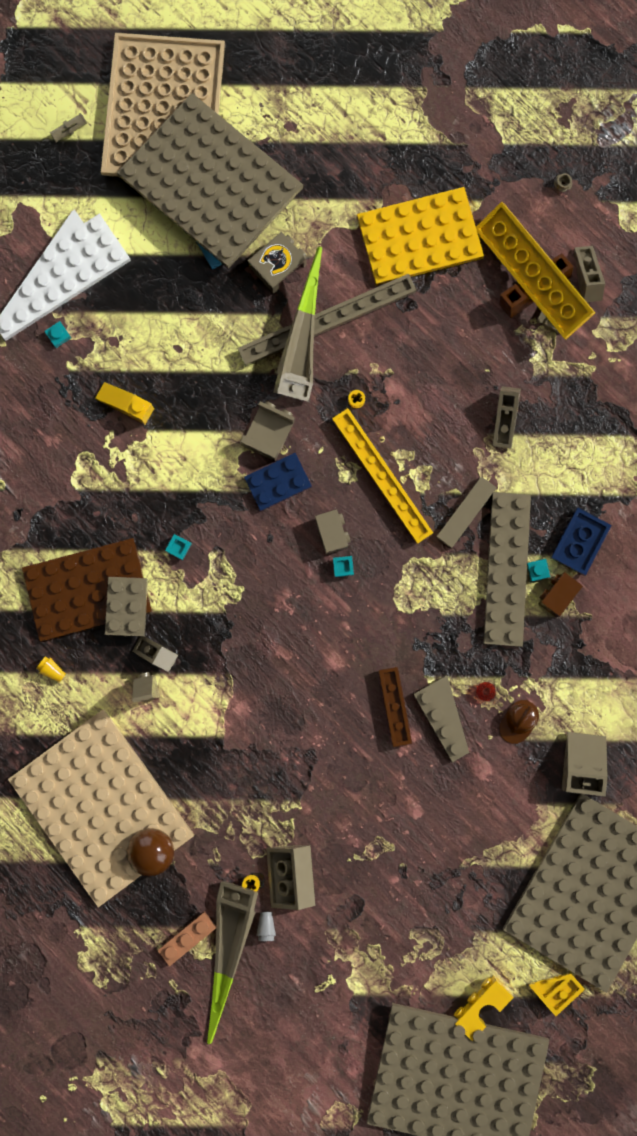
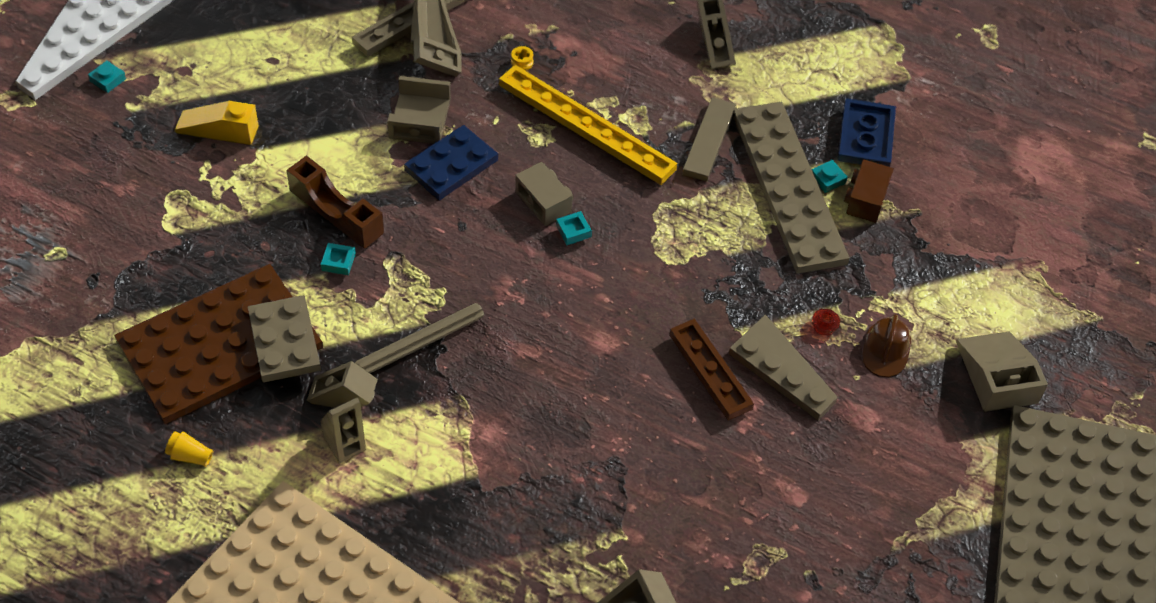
camera: 20 degrees left, 30 degrees down
none -> reddish brown arch [286,155,384,249]
none -> dark tan axle [355,303,484,373]

